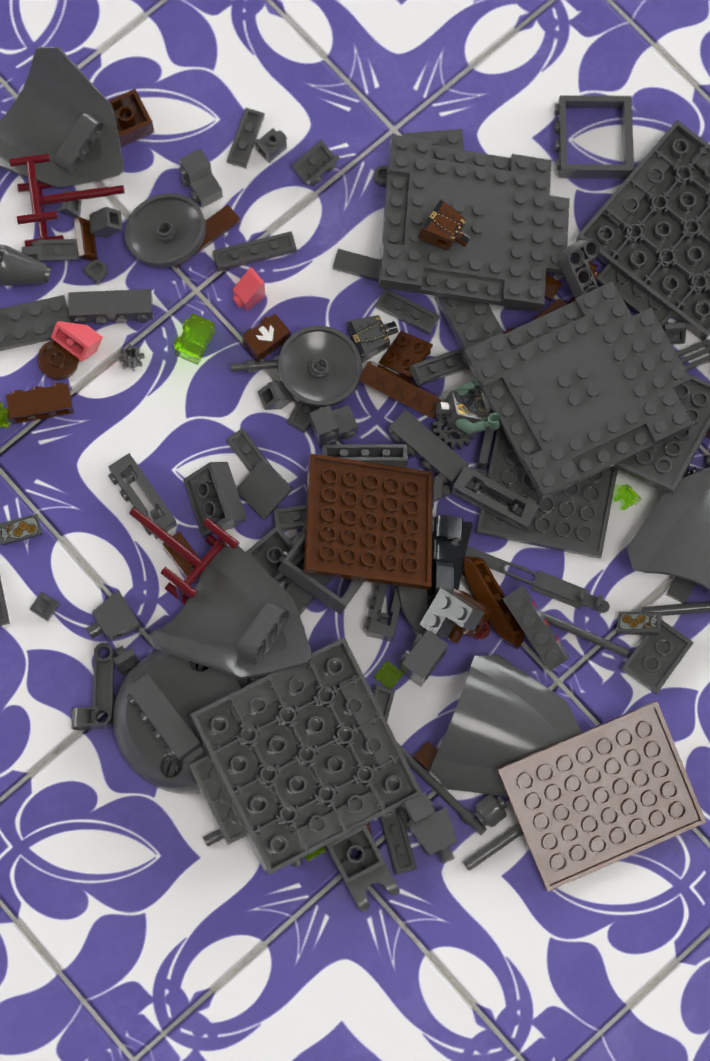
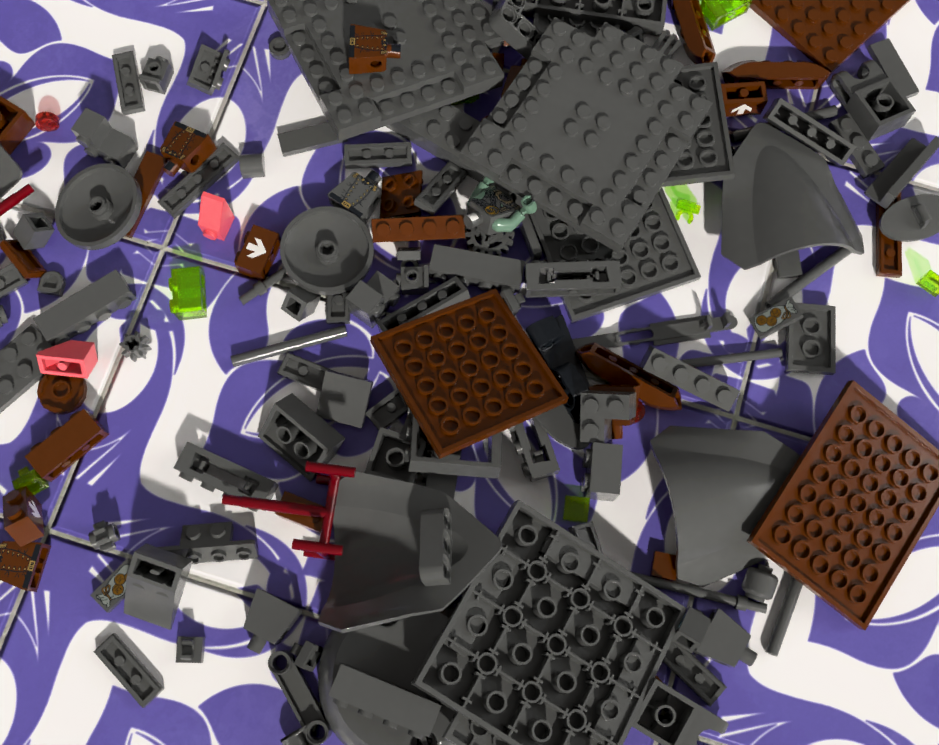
camera: 30 degrees left, 0 degrees up
none -> clear red tile [35,112,59,132]
none -> dark grey gear [88,520,121,552]
none -> dark grey slope [124,543,193,630]
none -> dark grey bracket [158,521,259,564]
none -> reddish brown torso [160,121,217,177]
none -> dark grey piece [231,325,348,367]
none -> dark grey brick [239,153,265,179]
none -> dark grey brick [396,265,429,295]
none -> dark grey tile [397,247,421,267]

